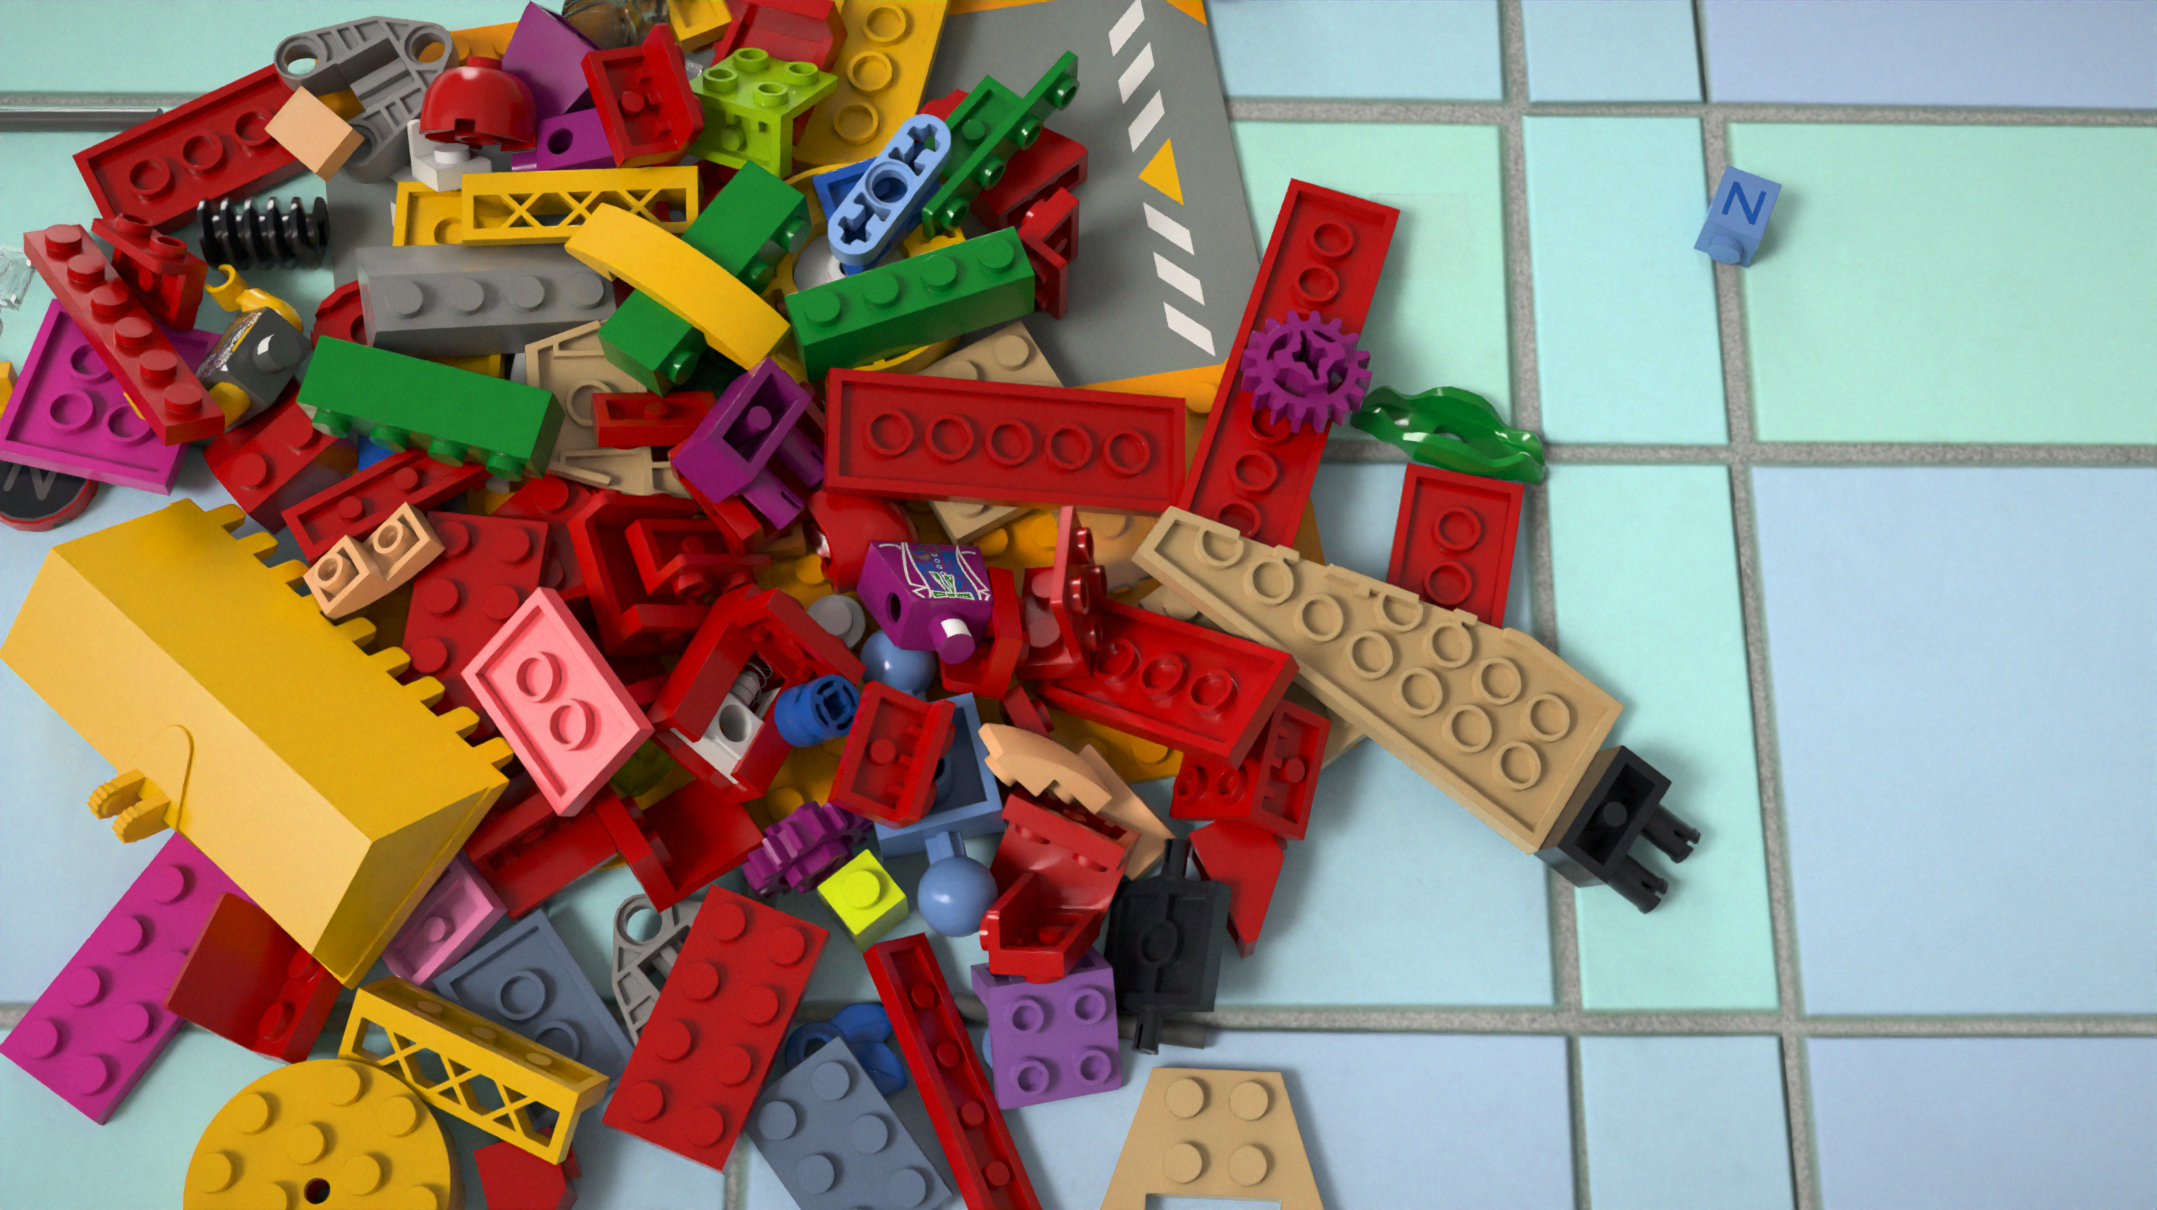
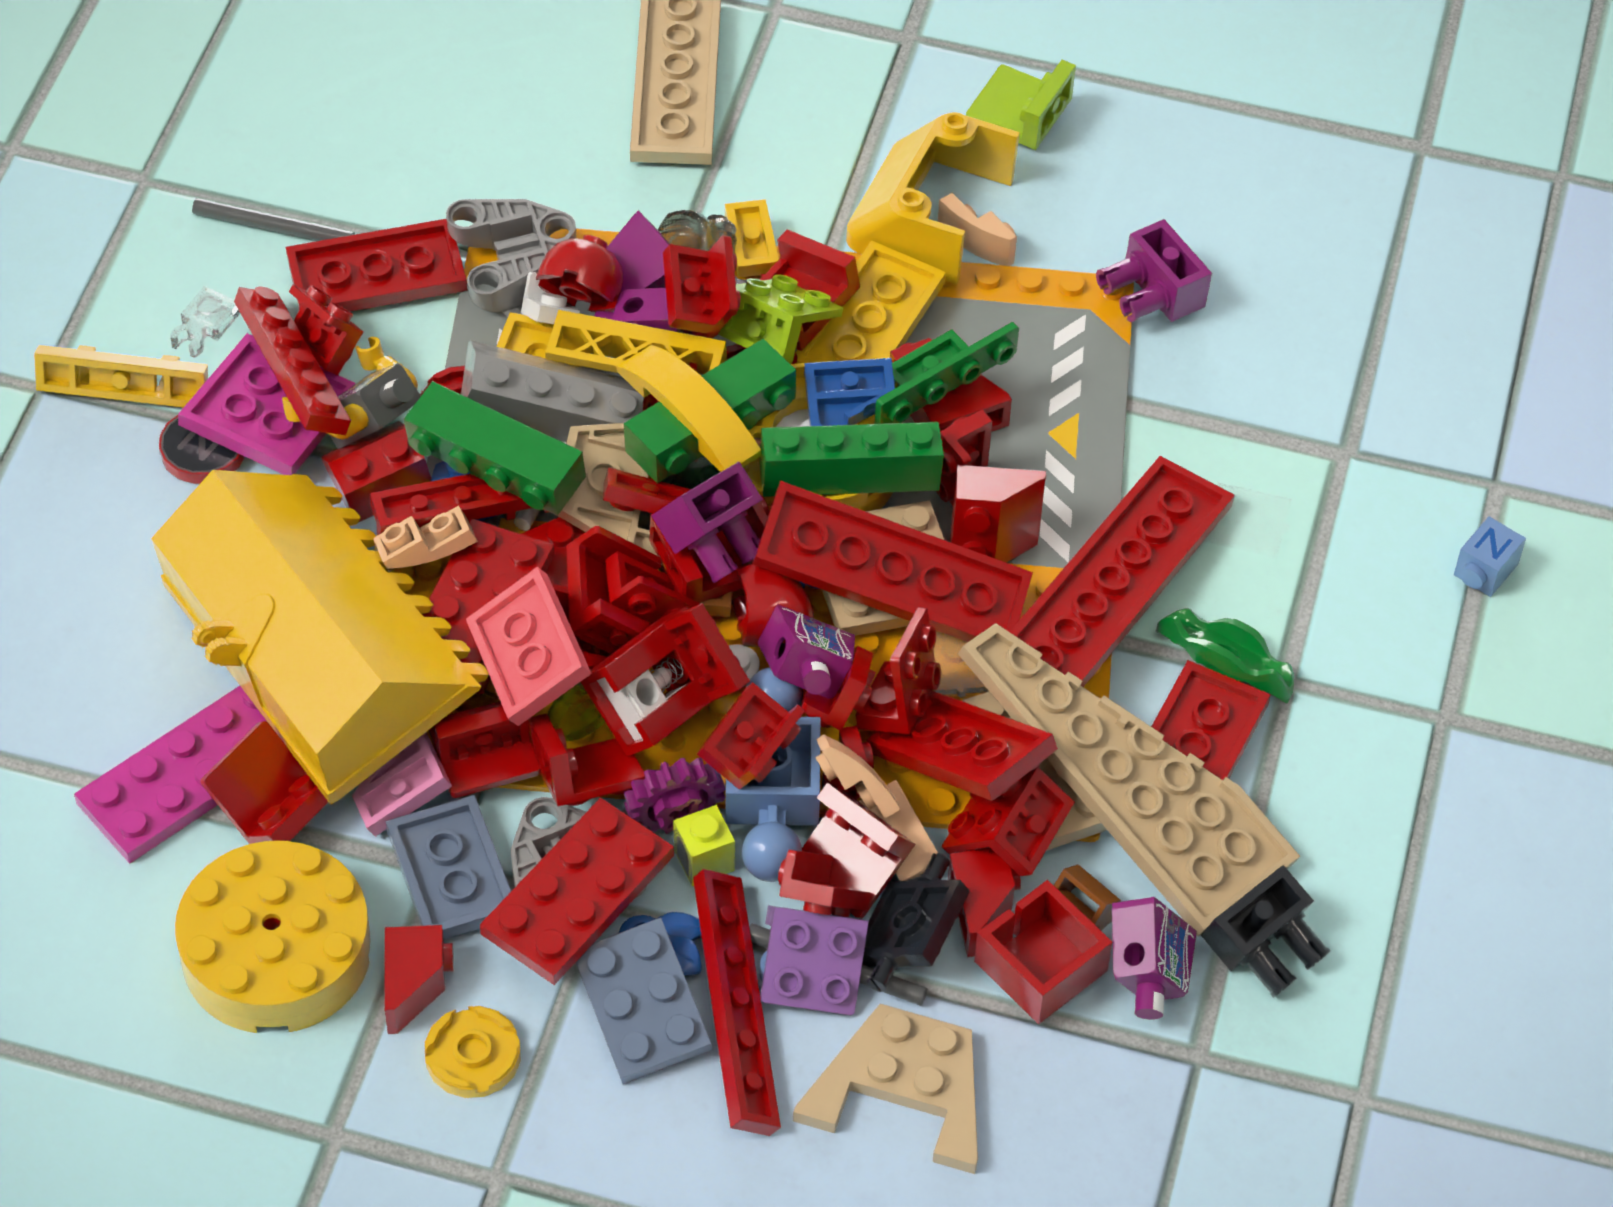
camera: 15 degrees right, 15 degrees down
black piece [197,197,329,271] -> none
light nougat slope [264,86,365,183] -> none
yellow fence [337,974,610,1165] -> none
blue wheel [774,674,860,748] -> none
light blue beam [828,114,951,266] -> none
magenta gear [1240,310,1372,434] -> none
none -> red slope [950,465,1046,563]
none -> red piece [974,880,1113,1024]
none -> dark orange piece [1054,864,1121,931]
none -> magenta torso [1112,897,1197,1020]

